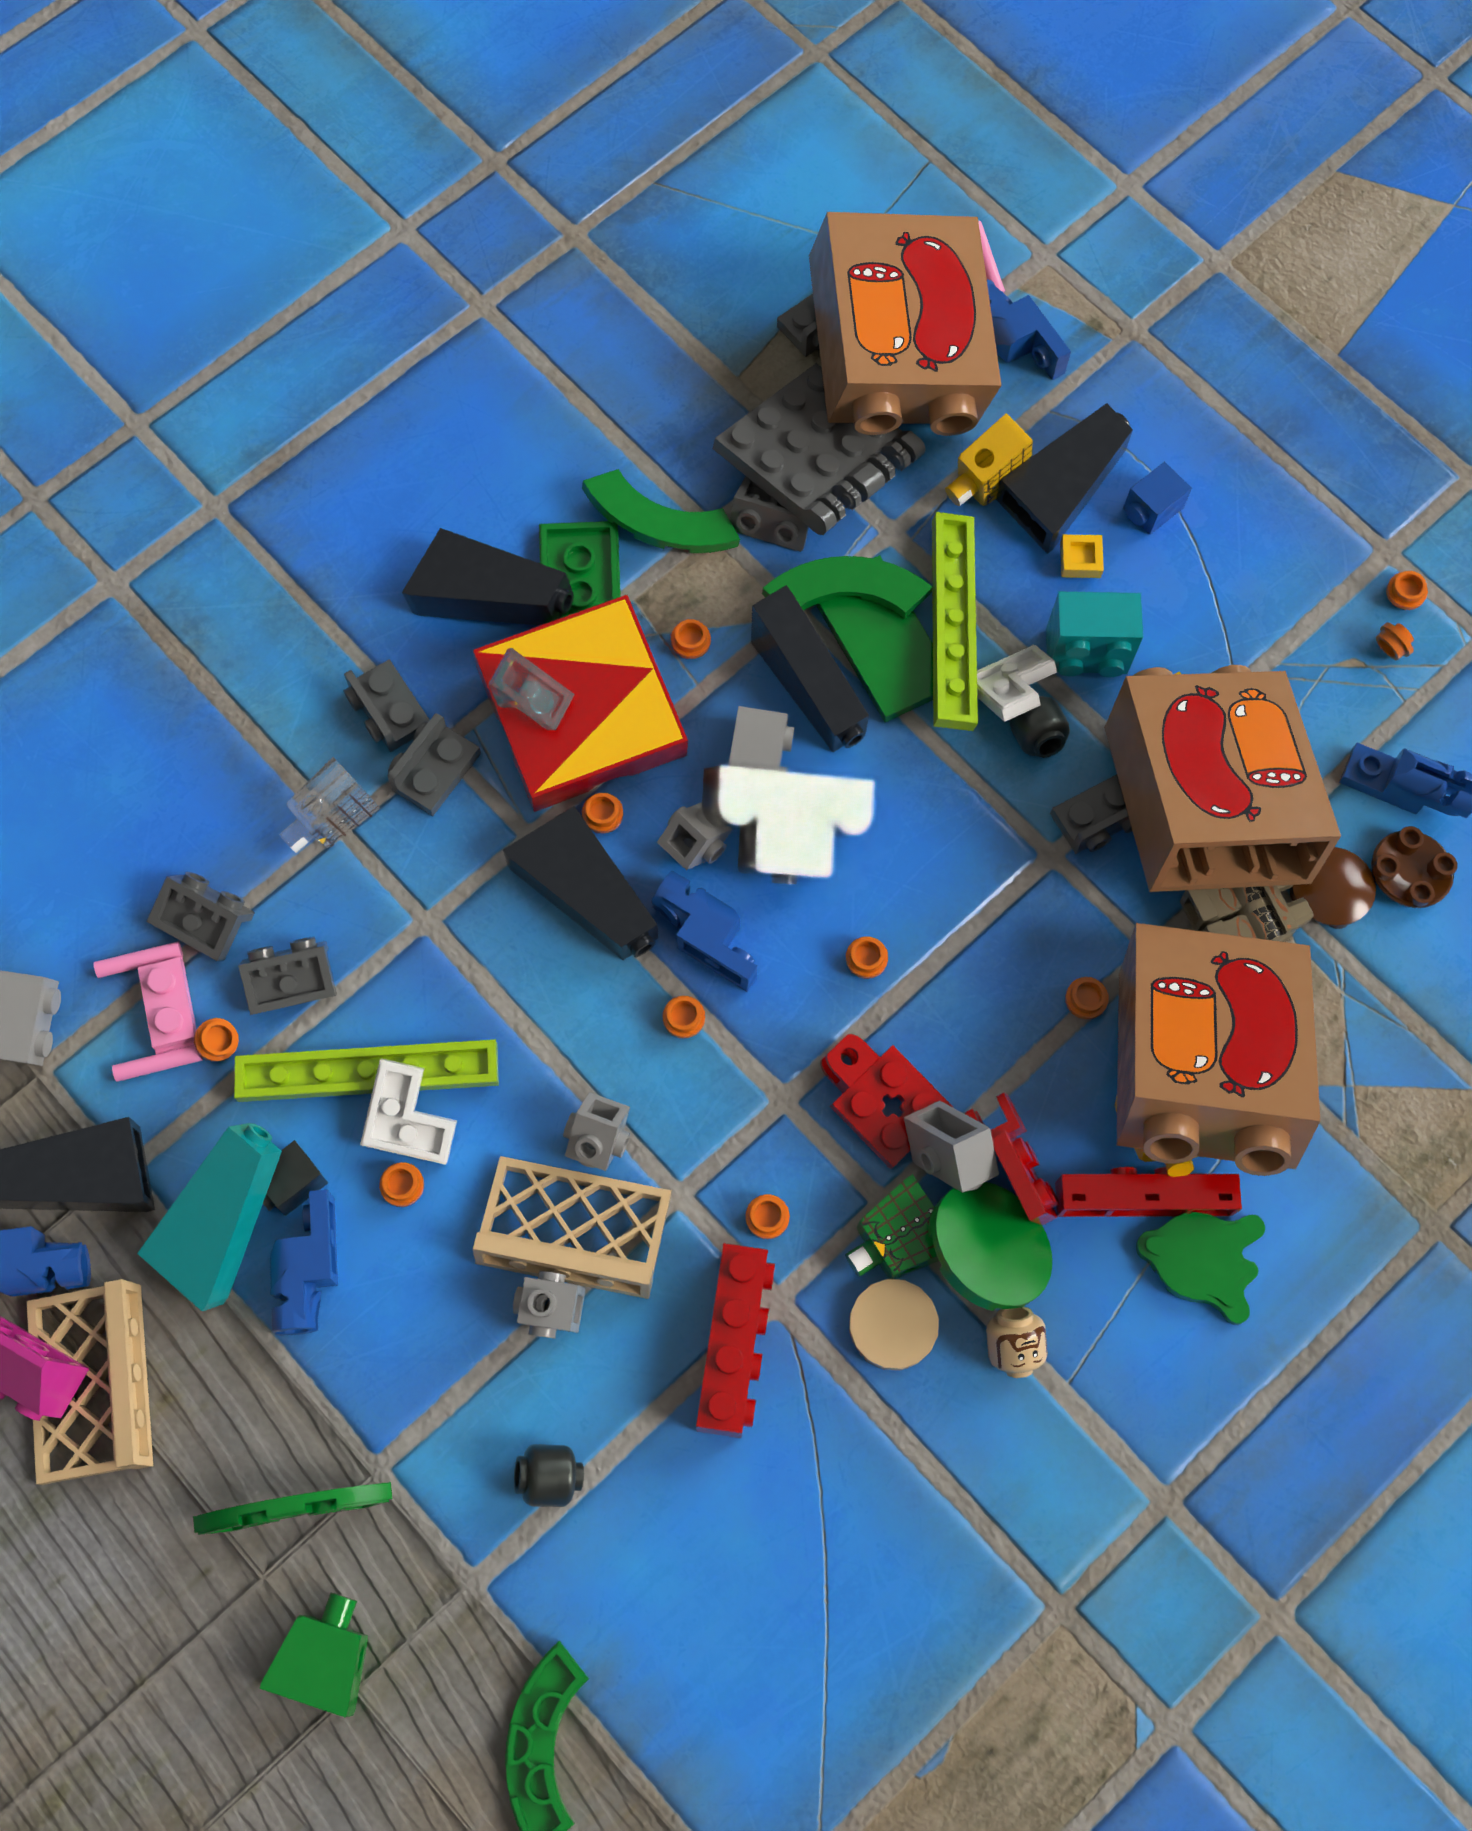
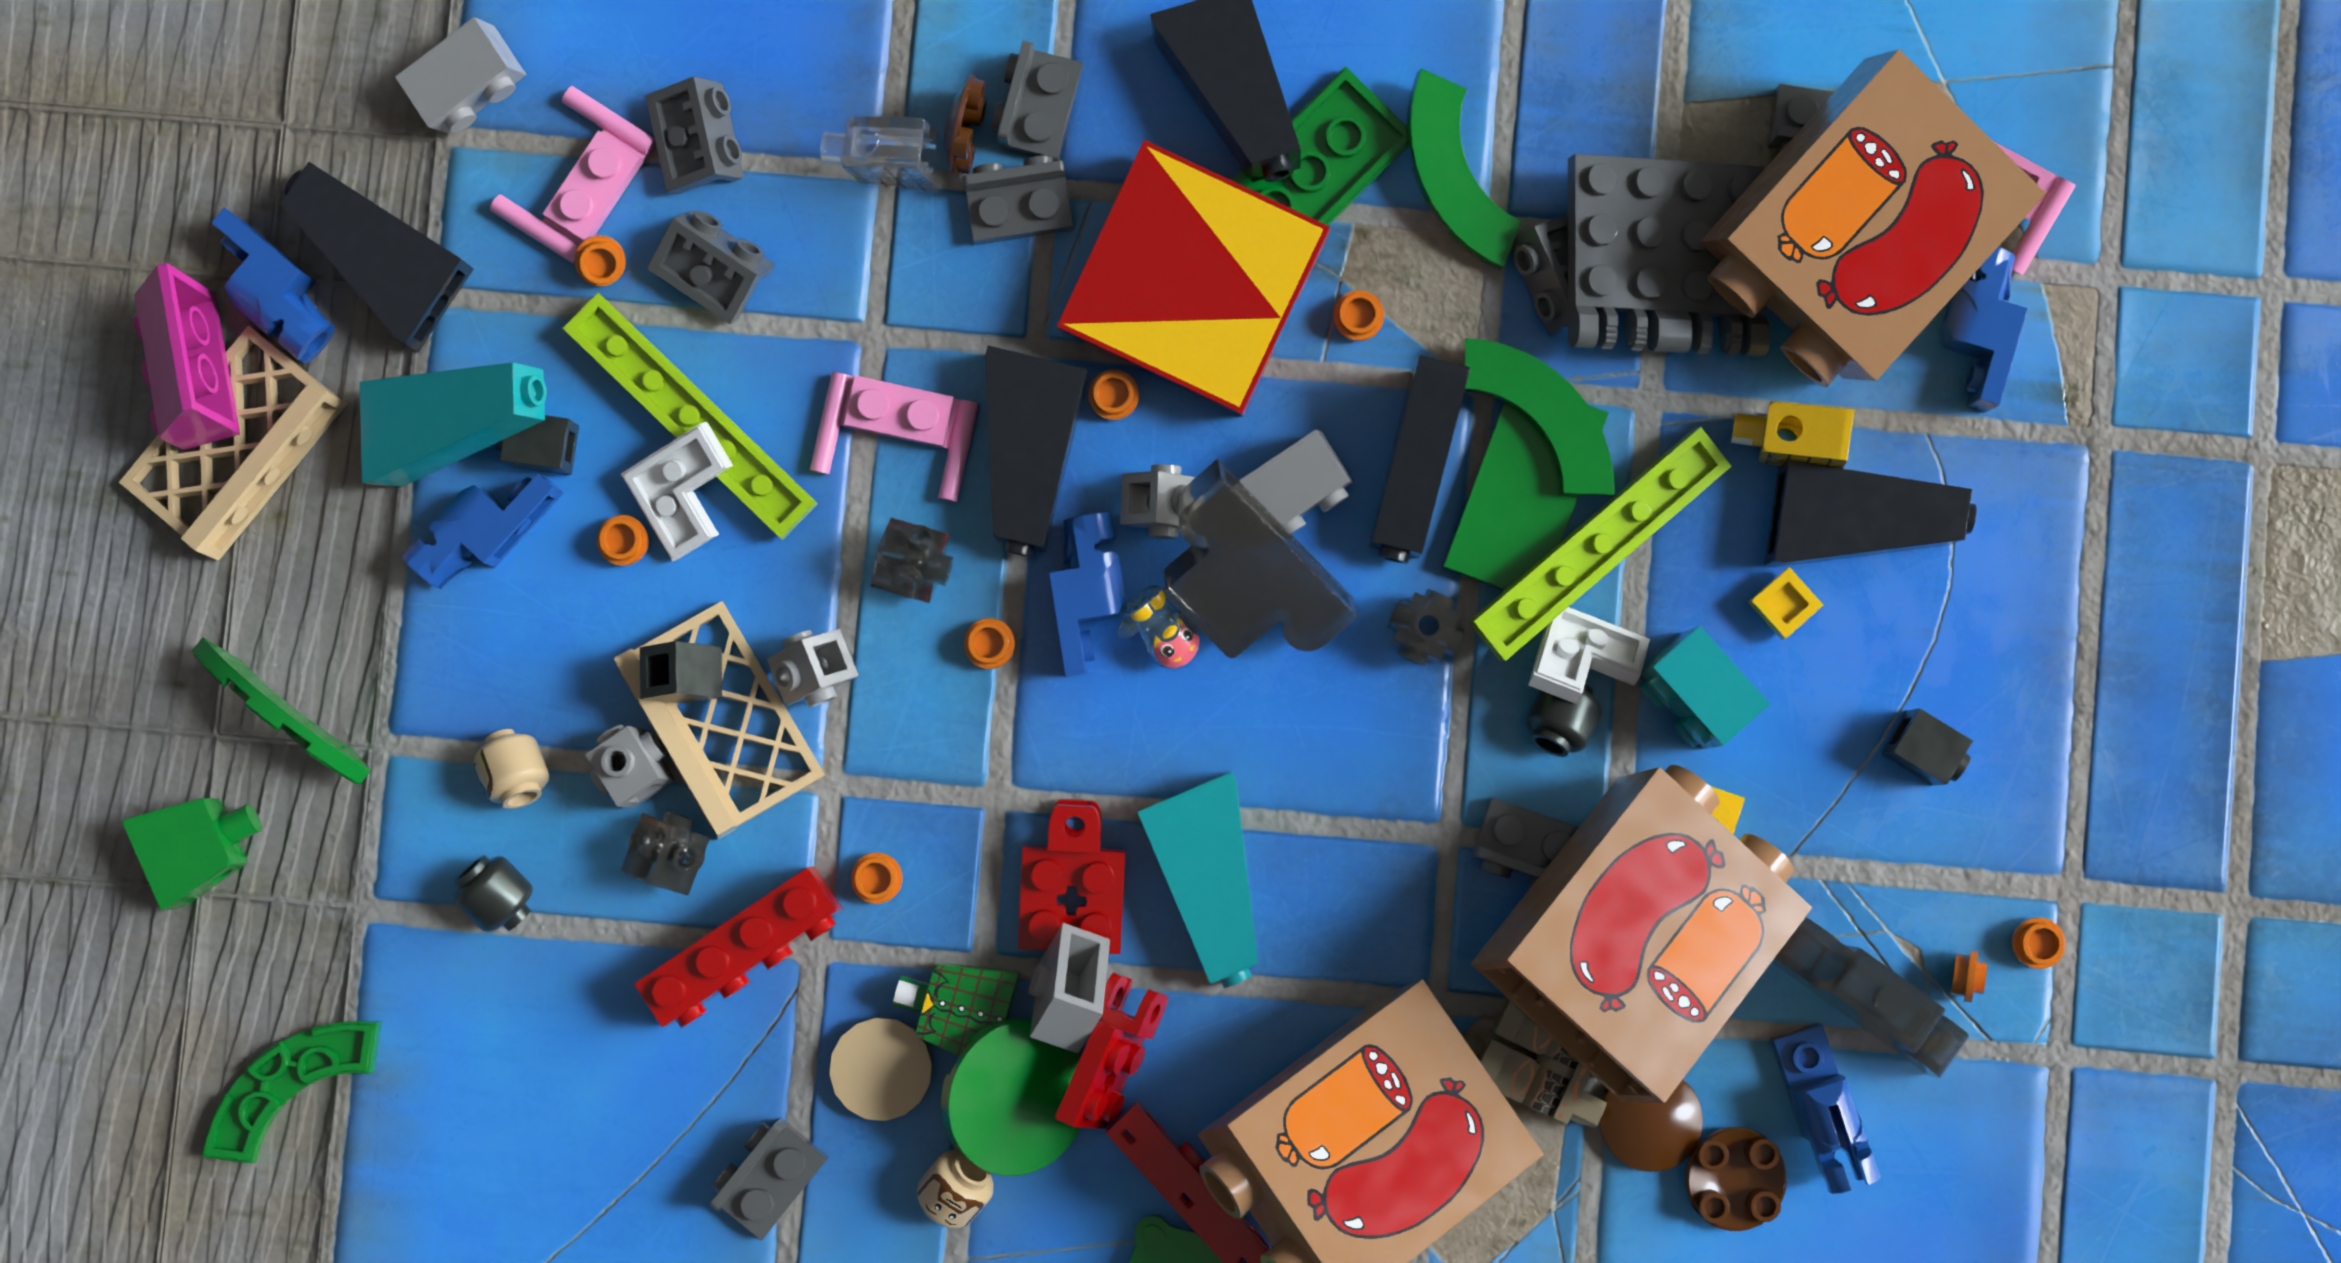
camera: 50 degrees right, 15 degrees up
clear light blue slope [488,648,575,730] -> none
orange plate [846,937,888,979] -> none
orange plate [1065,977,1109,1019] -> none
blue brick [1123,461,1192,534] -> none
none -> tan head [473,729,549,809]
none -> clear smoke brick [620,810,710,895]
none -> pearl dark grey brick [640,641,722,704]
none -> dark grey bracket [709,1118,829,1241]
none -> bright pink plate [810,372,979,503]
none -> clear smoke brick [871,518,954,603]
none -> reddish brown dish [944,74,987,175]
none -> animal [1117,585,1200,669]
none -> teal slope [1137,772,1258,988]
none -> clear smoke brick [1387,589,1465,667]
none -> clear smoke brick [1772,917,1969,1078]
none -> pearl dark grey brick [1881,708,1973,786]

